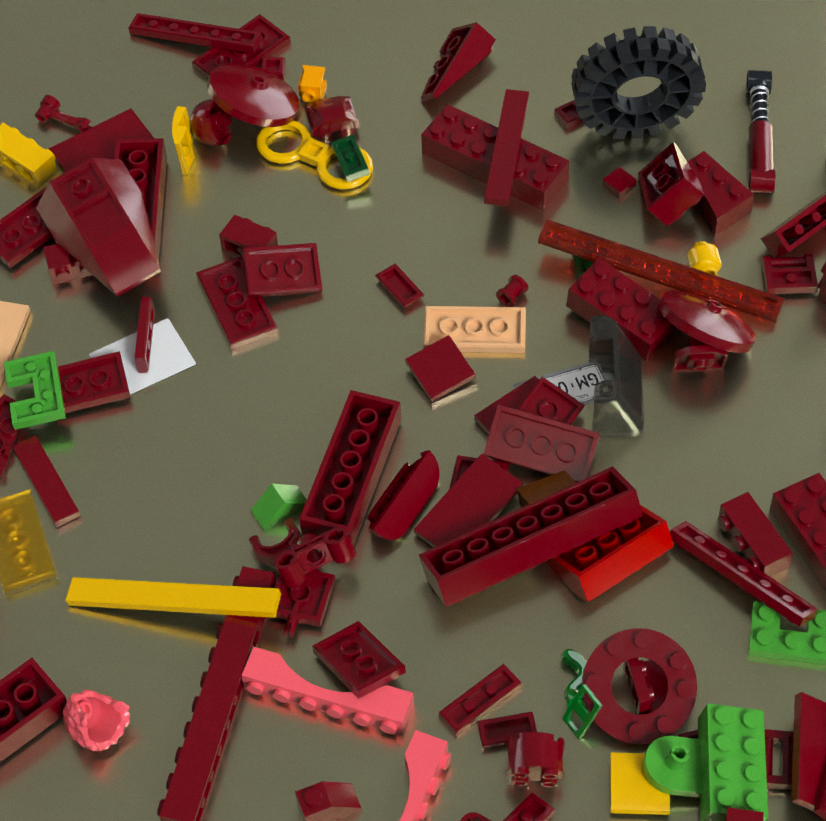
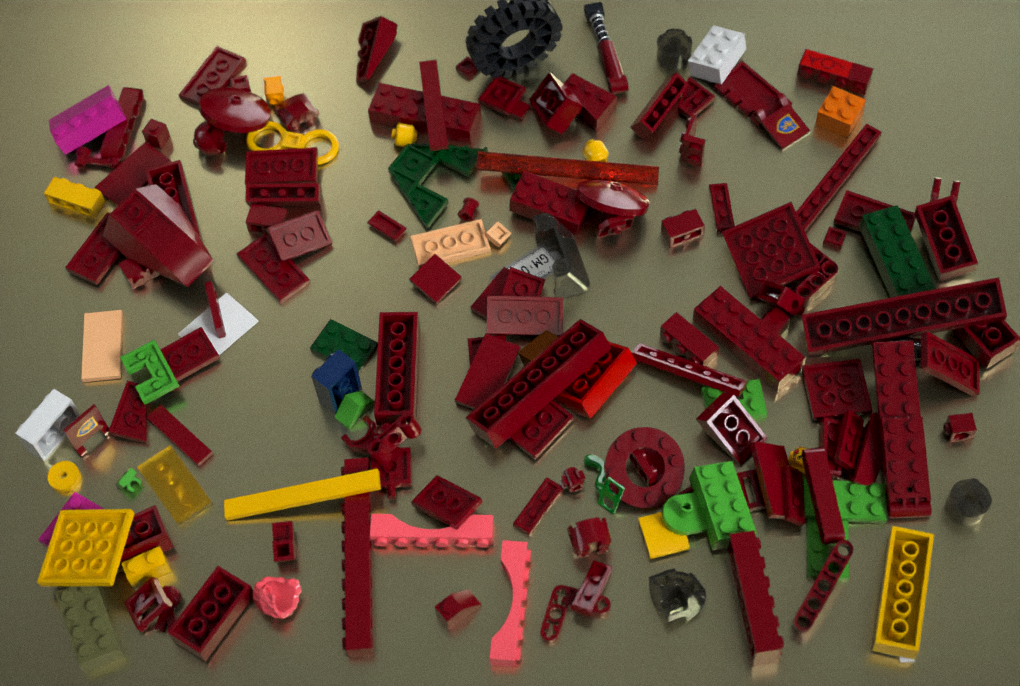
camera: 15 degrees left, 5 degrees up
dark red tile [128,13,263,54] -> none
yellow slope [172,106,195,176] -> none
dark green plate [331,134,370,183] -> none
dark red brick [367,450,440,540] -> none
dark red tile [477,711,537,748] -> none
dark red plate [761,254,818,294] -> none
none -> dark pink slope [49,85,126,155]
none -> dark red beam [101,87,143,161]
none -> dark red brick [142,119,171,150]
none -> dark red plate [245,147,318,185]
none -> dark red brick [245,183,321,206]
none -> dark red brick [272,521,296,563]
none -> dark green plate [310,319,378,374]
none -> dark blue brick [311,349,363,415]
none -> dark green wing [388,143,488,229]
none -> yellow head [391,123,417,147]
none -> dark red tile [477,77,526,115]
none -> light nougat plate [485,222,512,248]
none -> dark red plate [508,400,574,460]
none -> dark red gear [560,467,586,492]
none -> dark red brick [661,209,705,248]
none -> dark red slope [696,392,768,465]

